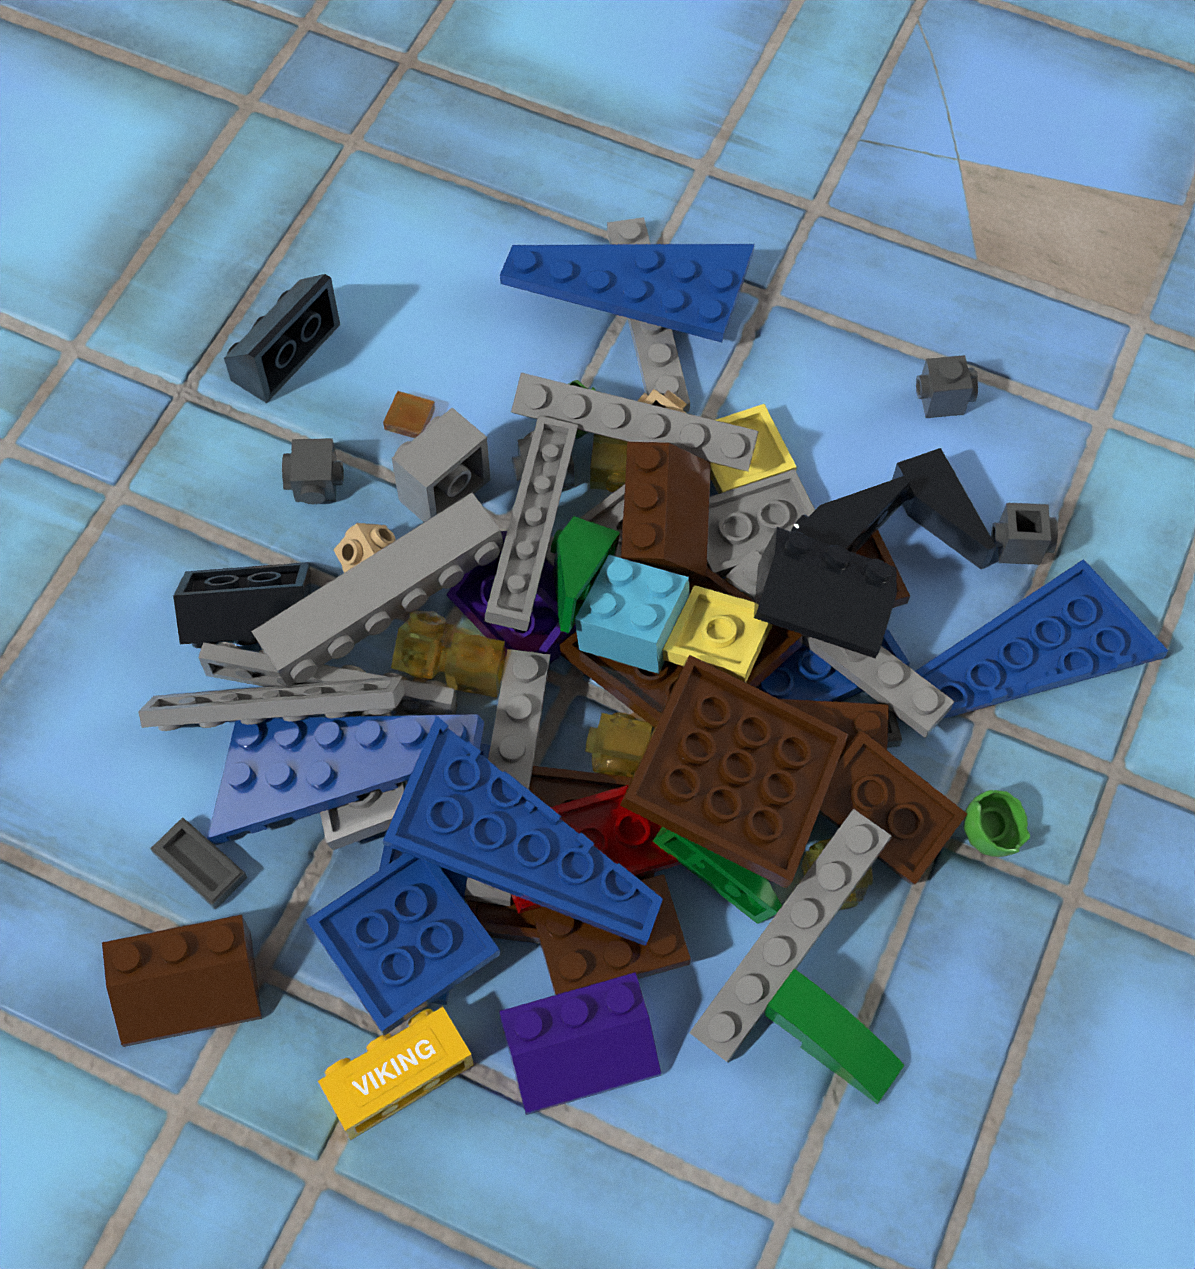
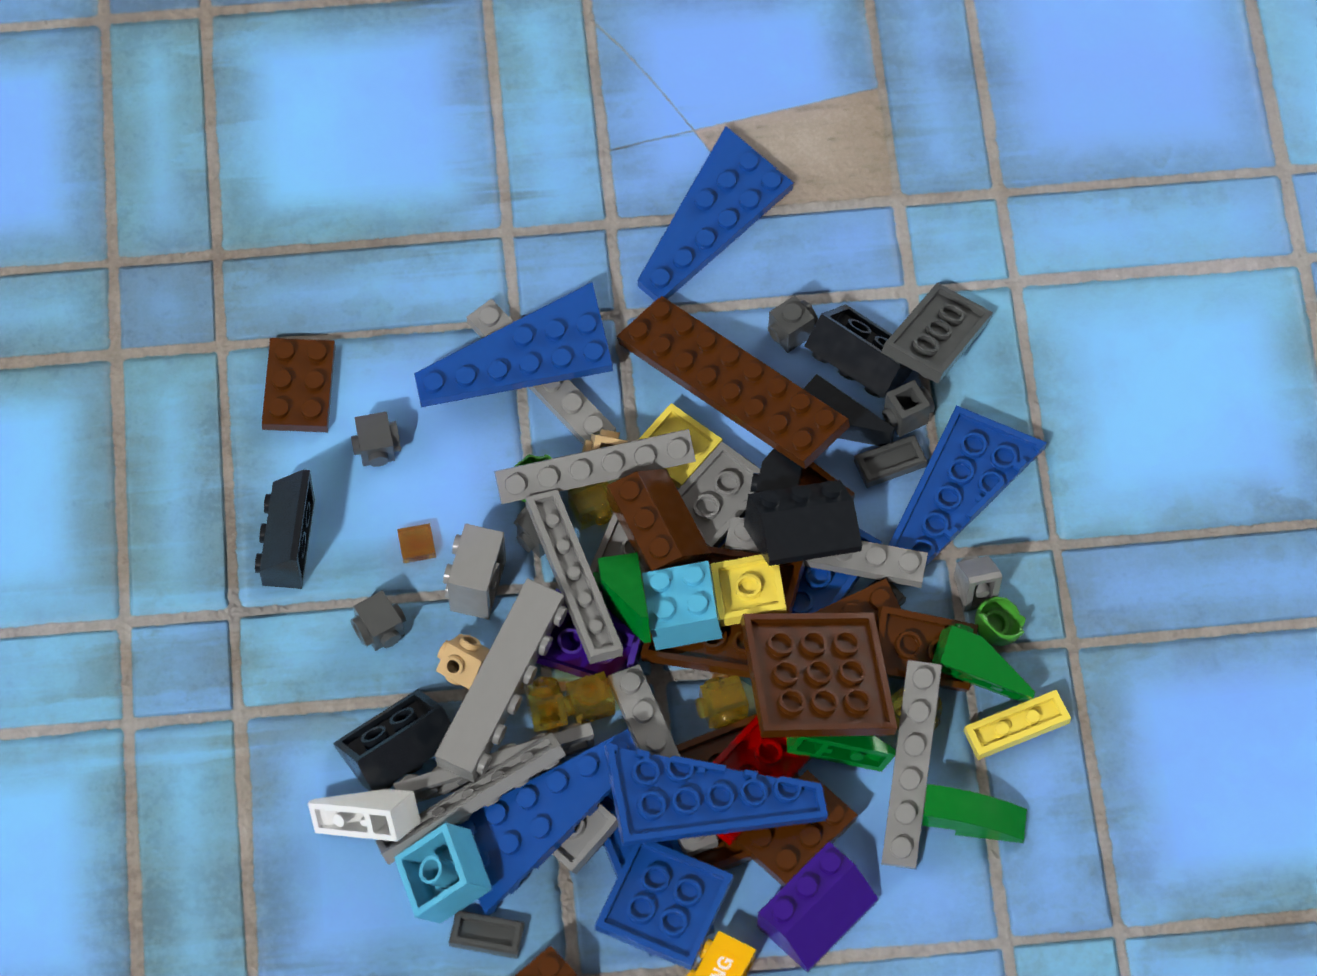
camera: 30 degrees left, 0 degrees up
none -> reddish brown plate [262,338,336,432]
none -> white slope [308,789,421,842]
none -> dark grey brick [351,412,401,467]
none -> medium azure brick [394,822,492,924]
none -> reddish brown plate [617,296,850,469]
none -> blue wing [637,126,793,301]
none -> black slope [804,304,913,398]
none -> dark grey tile [854,435,927,488]
none -> dark grey plate [881,282,993,383]
none -> green slope [932,624,1035,703]
none -> light grey slope [954,556,1002,612]
none -> light yellow plate [963,690,1071,760]

